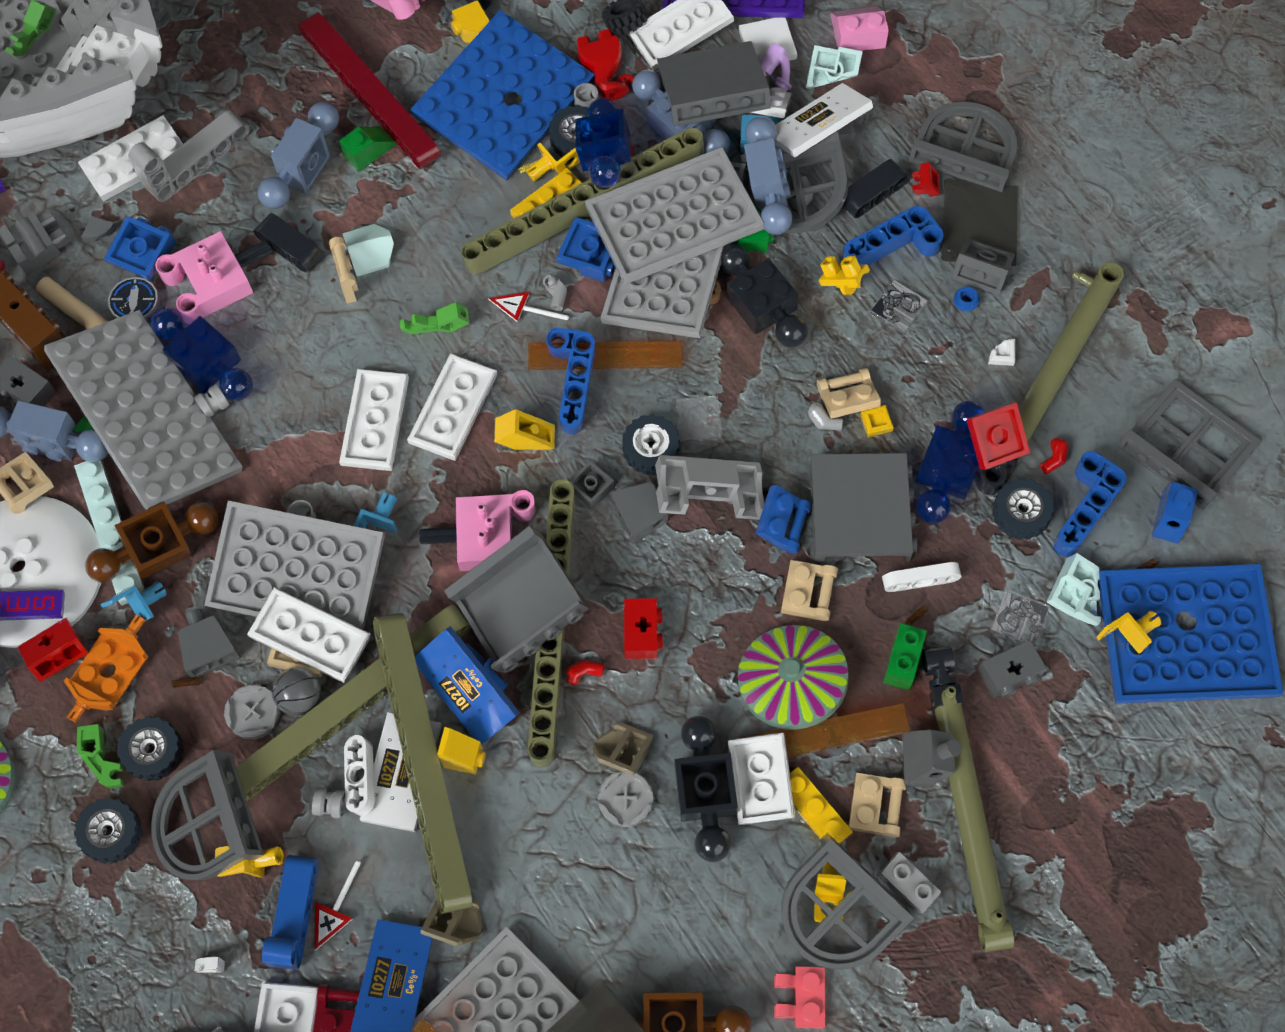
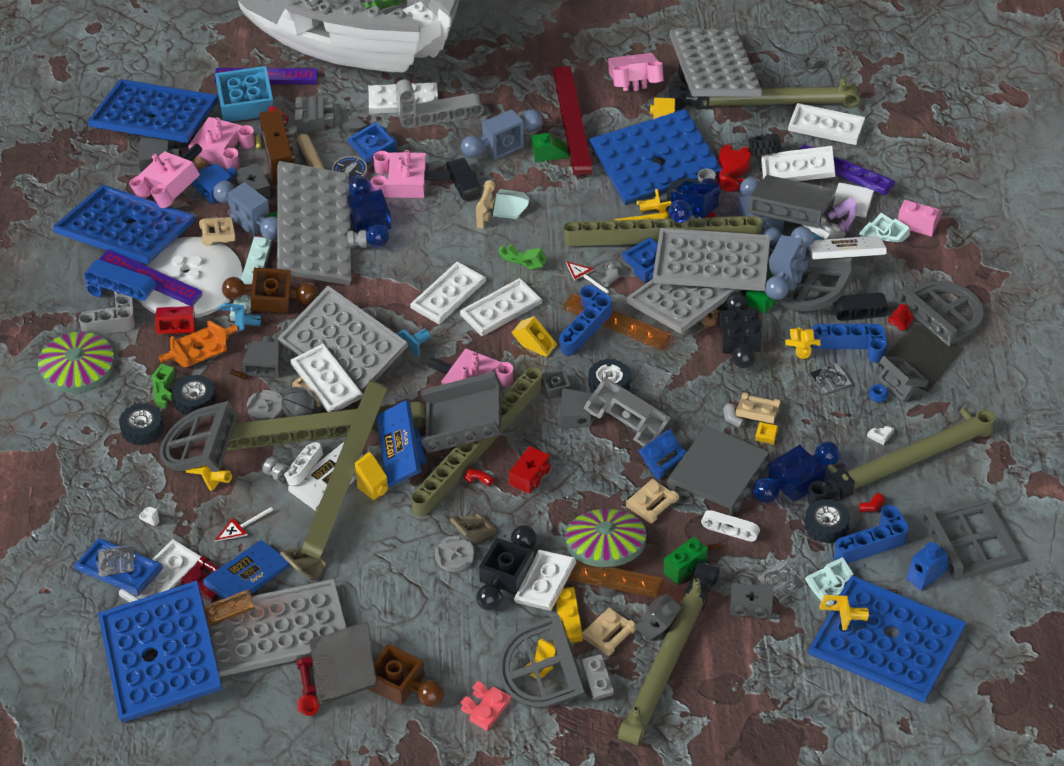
camera: 30 degrees right, 20 degrees down
blue beam [262,855,318,970] -> none
red tile [967,402,1030,470] -> none

